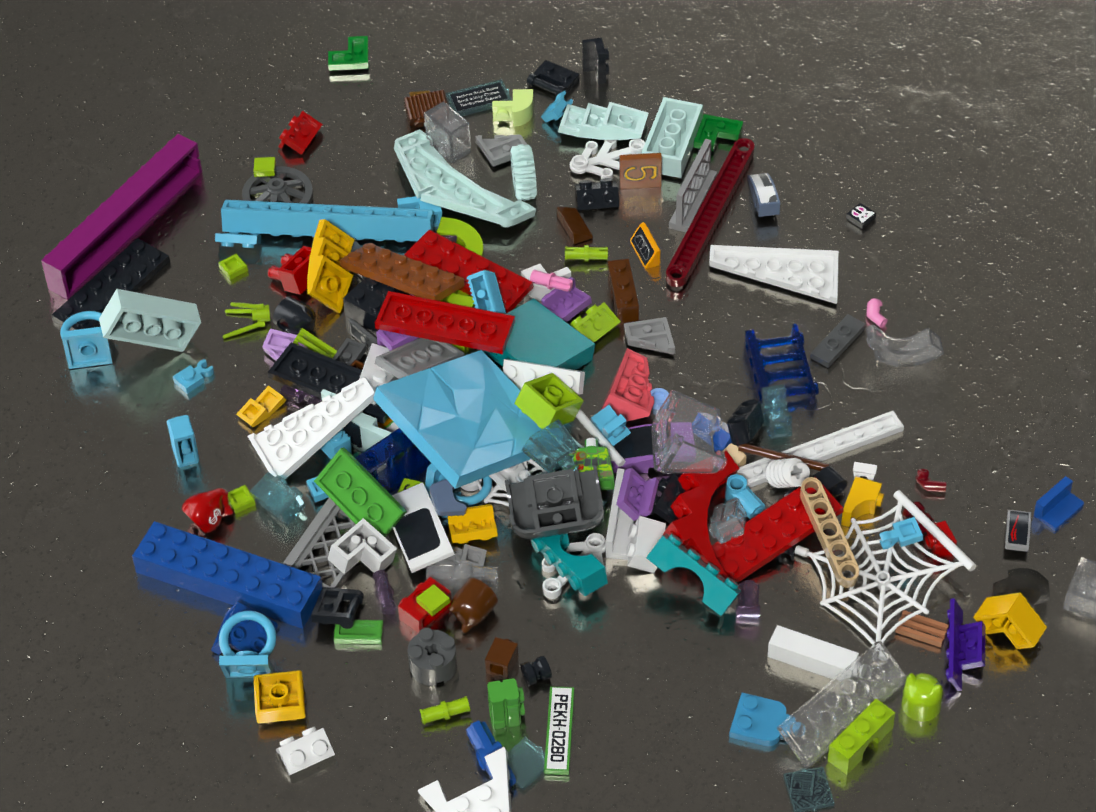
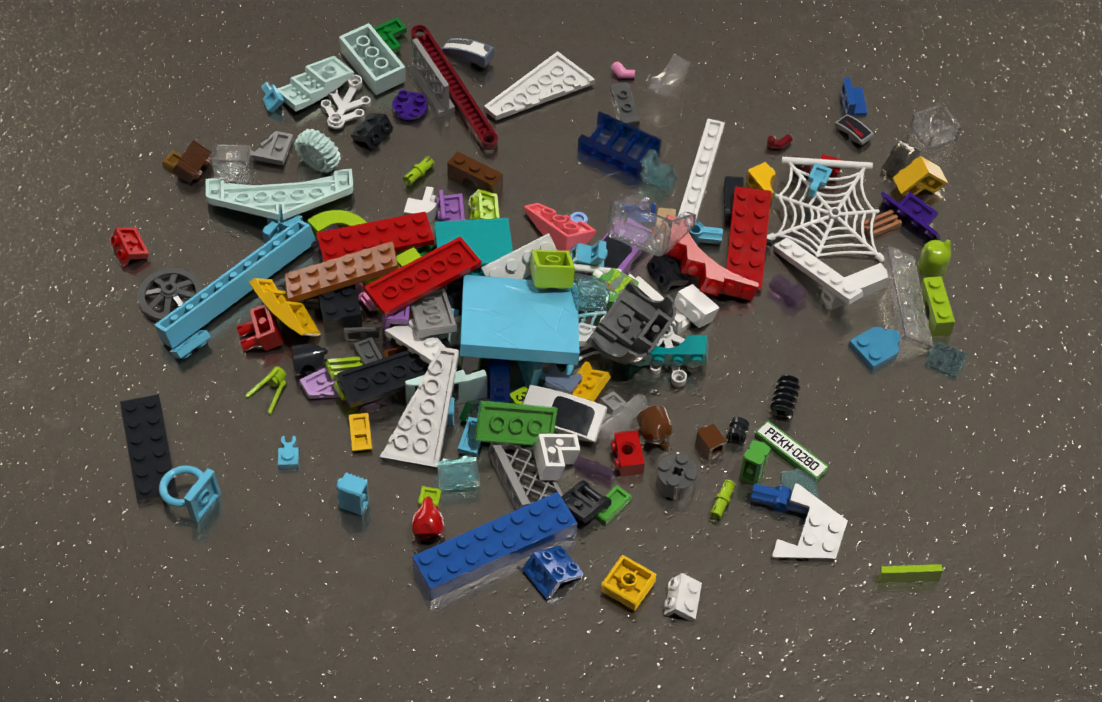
camera: 55 degrees left, 5 degrees up
magenta piece [41,134,202,300] -> none
light aqua brick [99,289,201,352] -> none
lime tile [218,253,248,280] -> none
medium azure tile [219,611,276,678] -> none
lime tile [254,157,276,177] -> none
green plate [328,36,369,71] -> none
lime tile [416,584,450,616] -> none
piece [446,79,512,118] -> none
medium azure brick [467,270,506,314] -> none
yellowish green brick [492,89,534,127] -> none
black plate [526,60,579,97] -> none
bright pink axle [530,270,573,292] -> none
reddish brown slope [557,206,593,244] -> none
black bracket [582,37,609,84] -> none
medium lavender bracket [616,468,659,521] -> none
dark orange tile [619,153,662,190] -> none
light grey wing [624,317,675,354] -> none
slope [630,222,660,269] -> none
teal arch [646,534,742,616] -> none
clear brick [708,497,747,544] -> none
black beam [727,399,764,445] -> none
reddish brown bar [738,443,829,471] -> none
white piece [765,458,810,488] -> none
tan beam [800,477,860,588] -> none
black tile [846,203,876,229] -> none
white tile [853,462,877,481] -> none
none -> dark purple dish [392,90,427,120]
none -> black piece [770,375,800,418]
none -> white plate [773,237,863,305]

